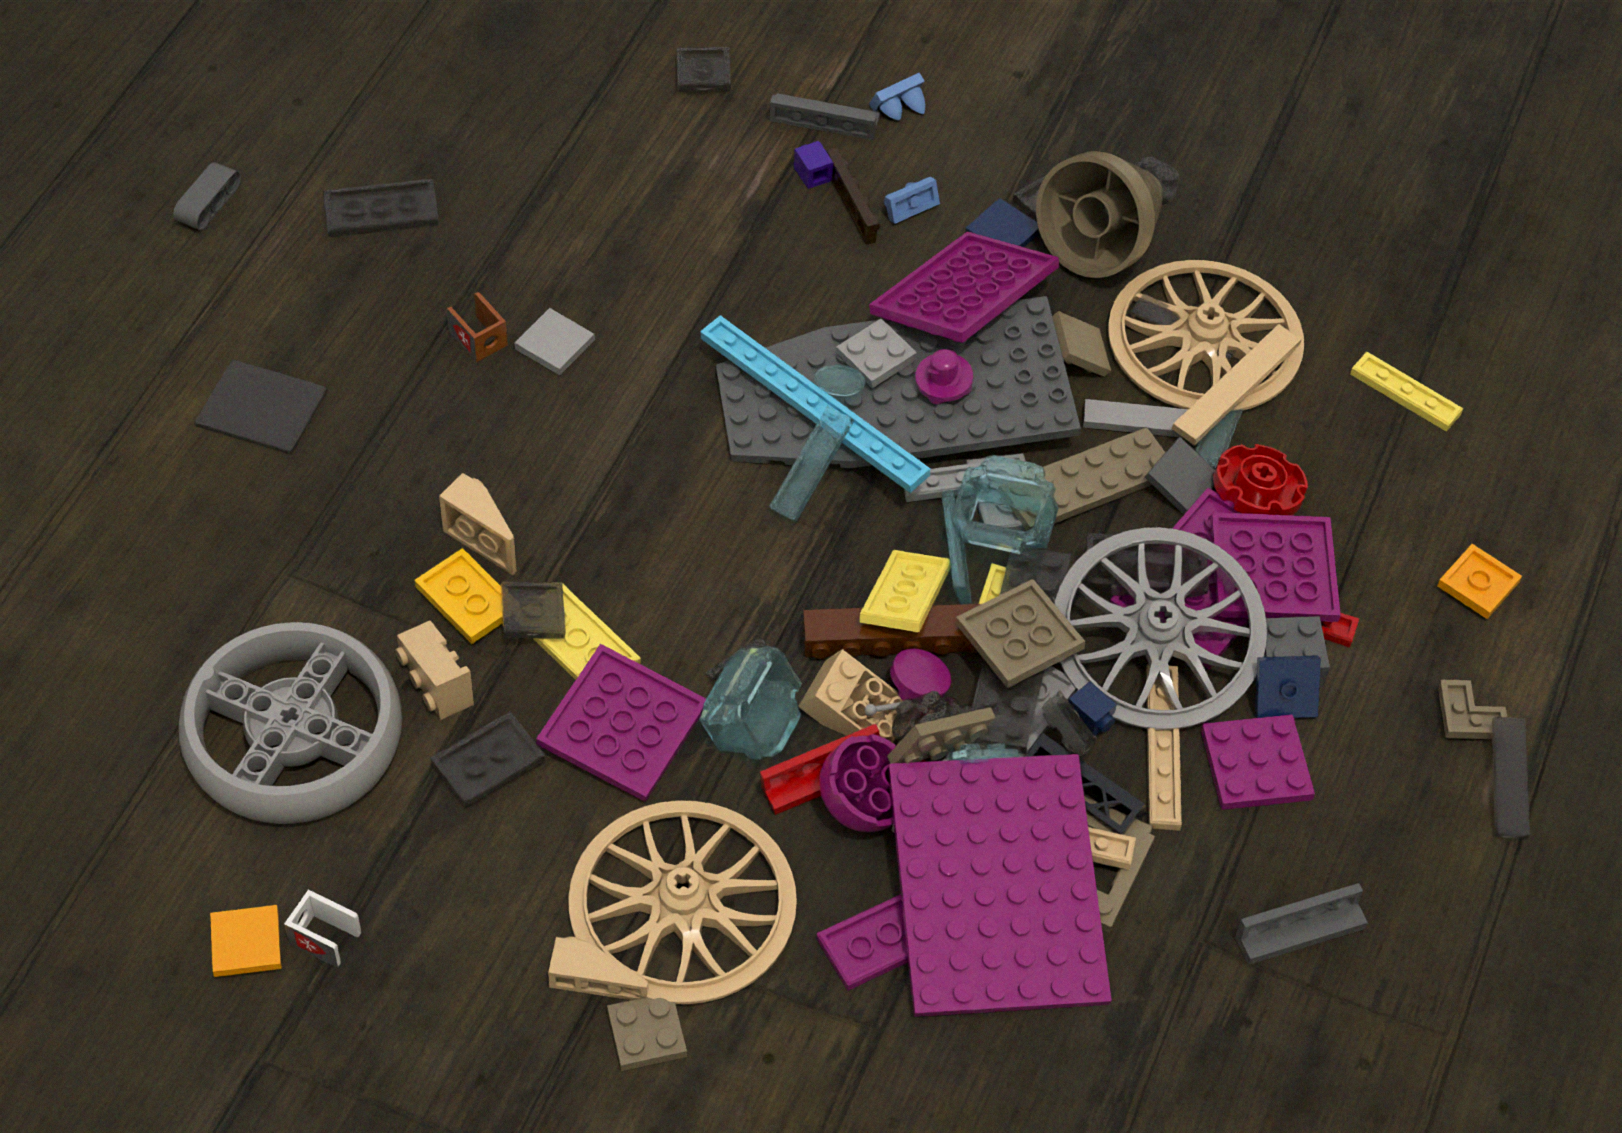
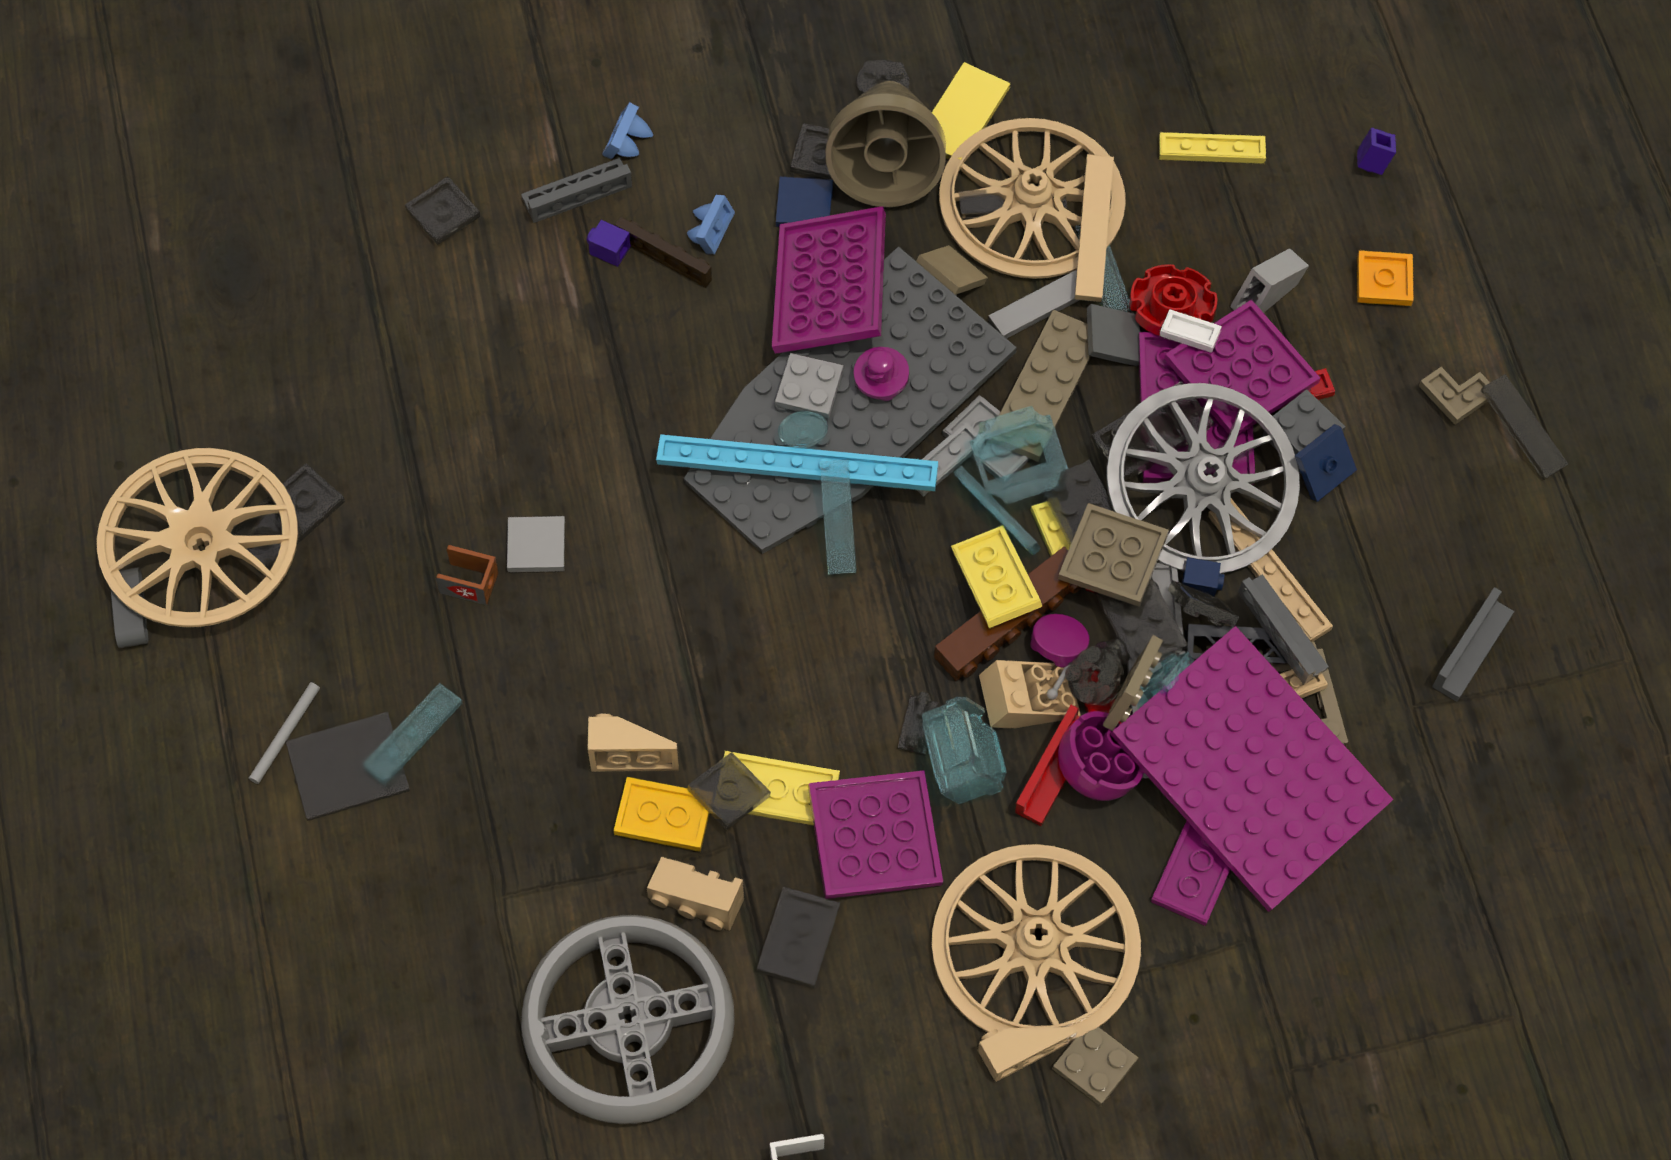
camera: 35 degrees left, 10 degrees up
magenta plate [1201,715,1315,810] -> none
none -> tan wheel [97,448,298,627]
none -> light grey bar [249,682,320,784]
none -> clear light blue tile [362,683,462,785]
none -> light yellow tile [932,62,1010,160]
none -> white tile [1160,310,1222,353]
none -> light grey slope [1230,248,1309,313]
none -> dark grey fence [1238,574,1329,685]
none -> dark purple brick [1357,127,1396,175]

